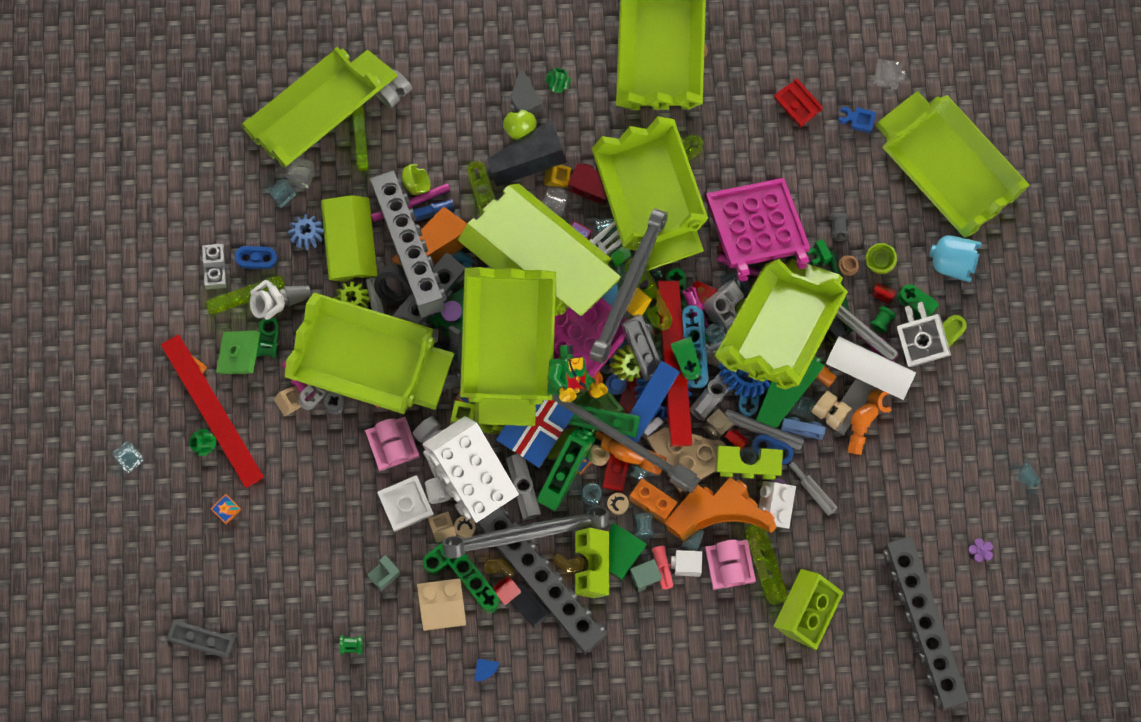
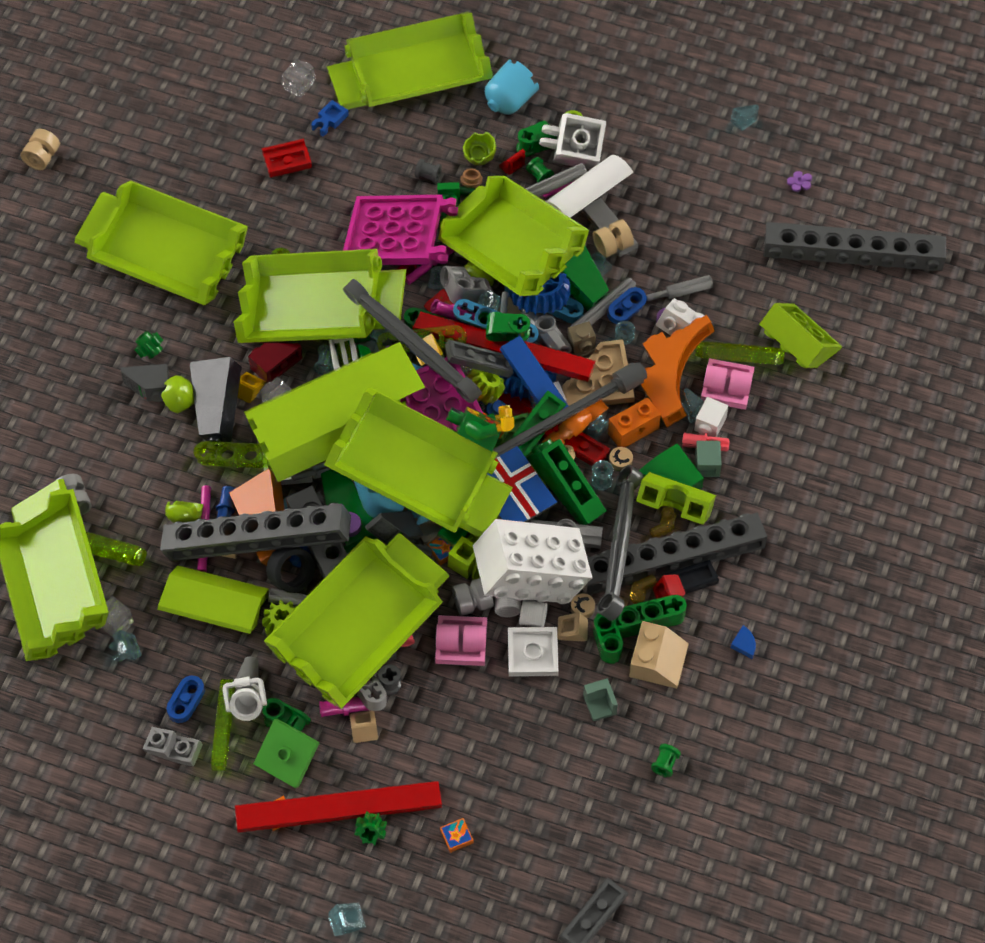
camera: 65 degrees left, 15 degrees down
medium blue gear [288,214,324,251] -> none
clear light blue bush [634,513,655,538] -> none
lime arch [715,446,783,480] -> none
red tile [724,428,750,450] -> none
medium blue plate [781,417,826,440] -> none
orange piece [848,388,892,455] -> none

